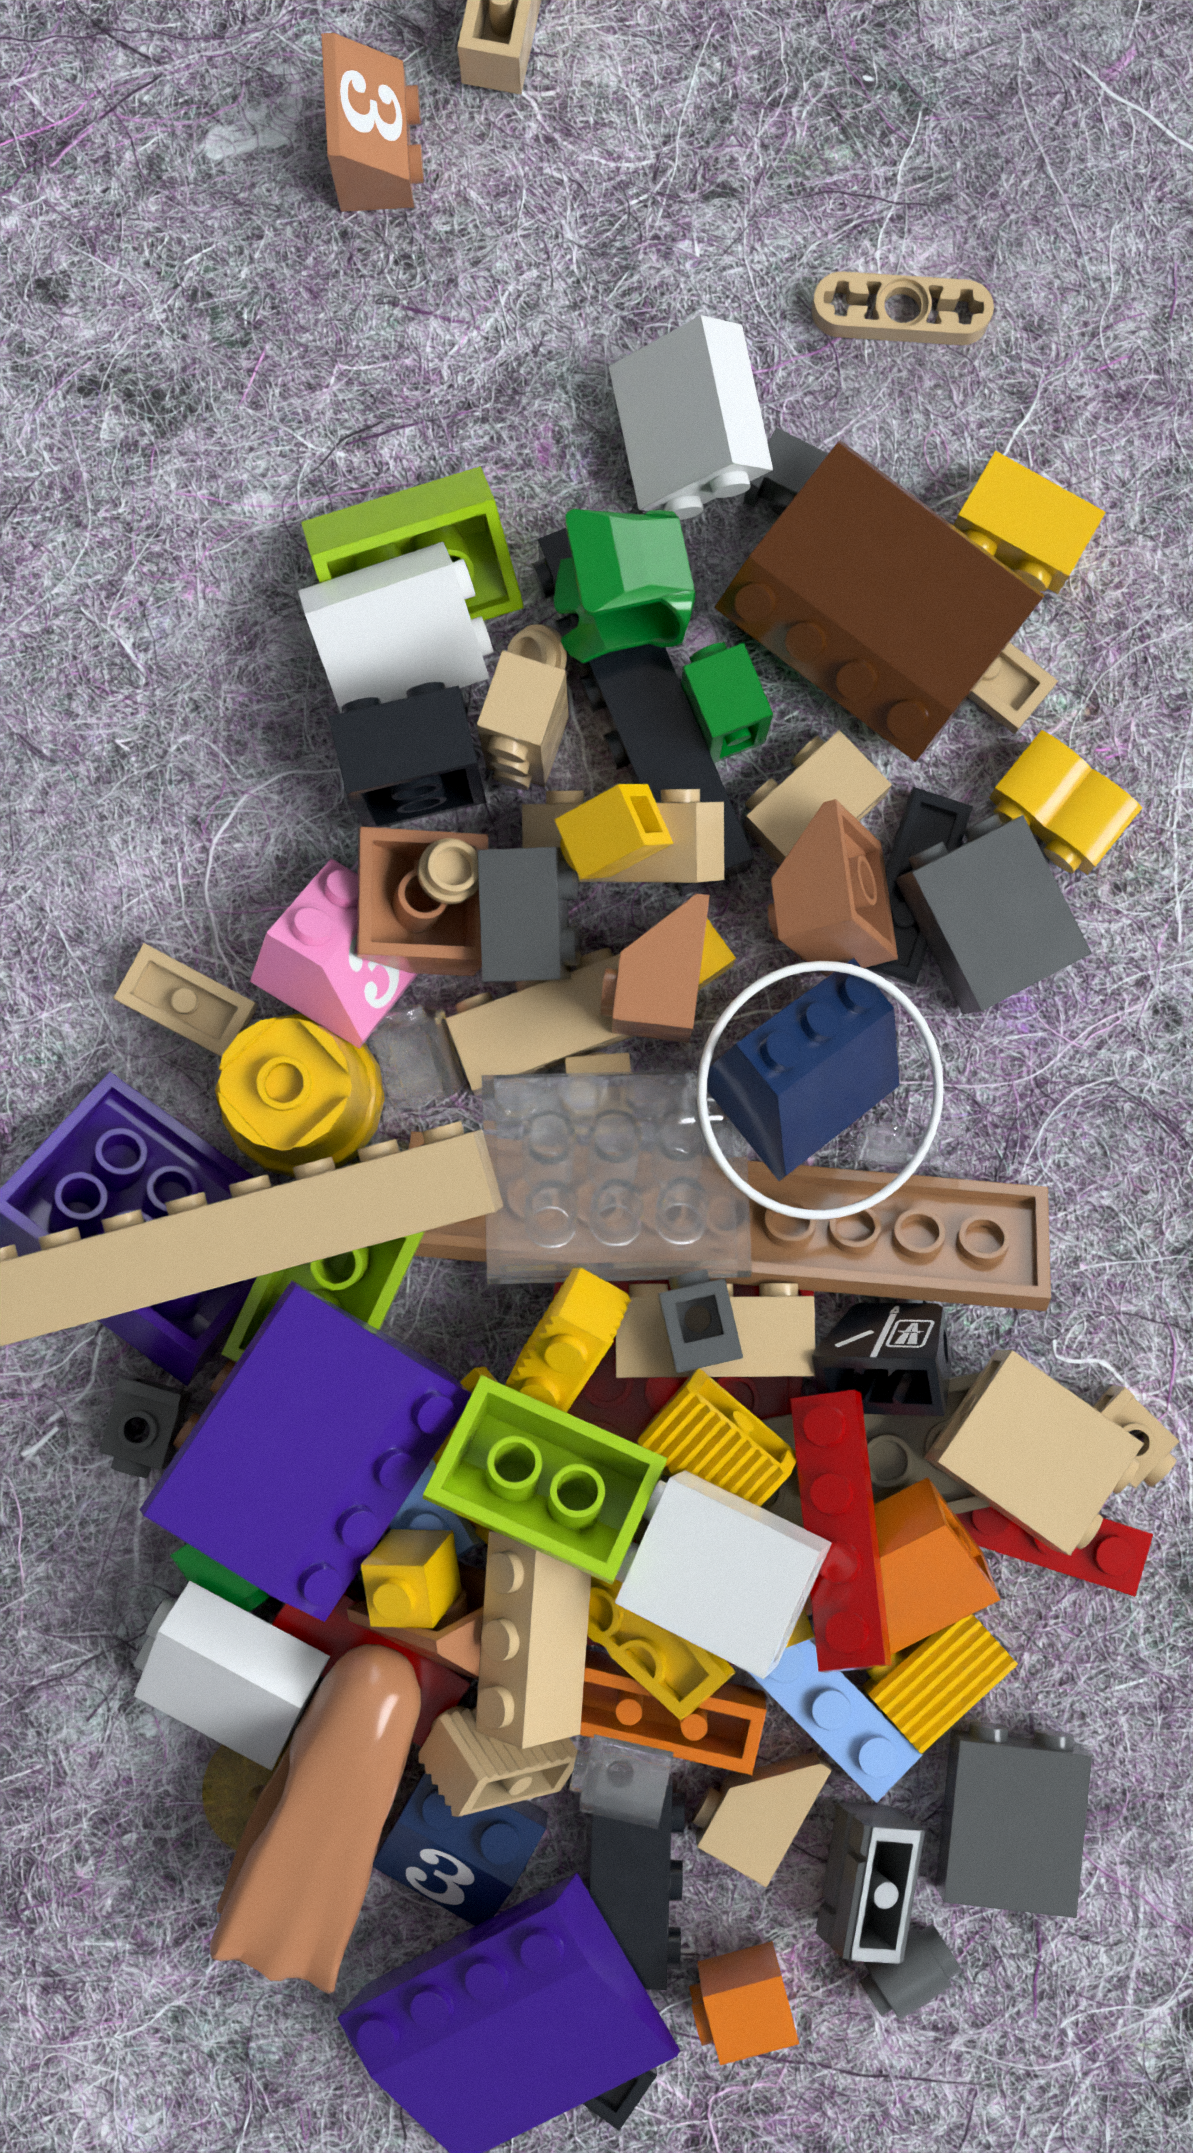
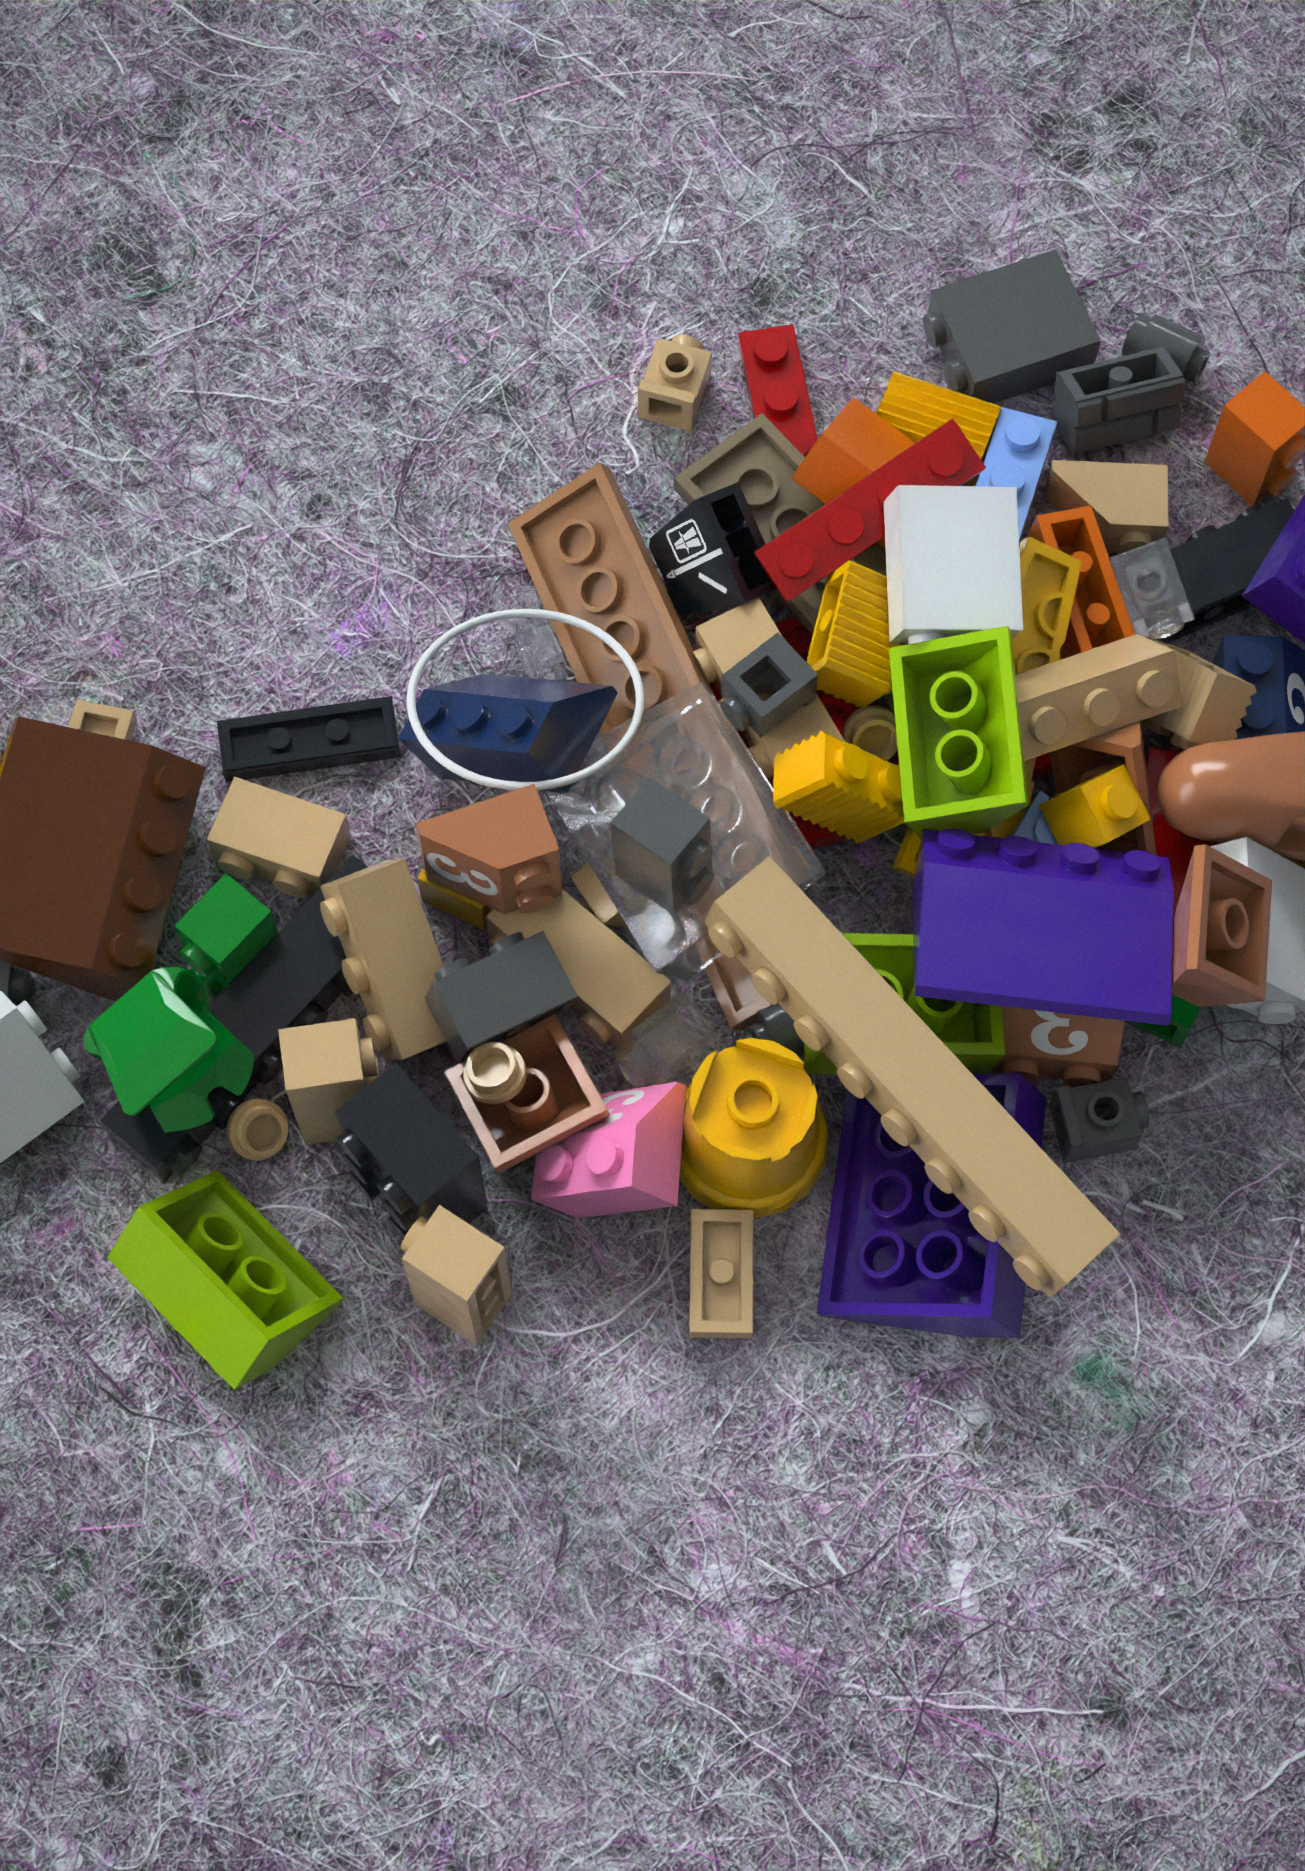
camera: 120 degrees left, 15 degrees down
white brick [298,542,493,713] -> none
yellow brick [554,784,674,880] -> none
nougat slope [768,799,898,977] -> none
dark grey brick [895,813,1092,1014] -> none
tan brick [924,1350,1144,1555] -> none
yellow brick [989,730,1142,875] -> none
none -> tan brick [401,1205,512,1345]
none -> dark grey brick [610,777,714,916]
none -> tan plate [842,705,898,761]
none -> nougat slope [1172,844,1272,1007]

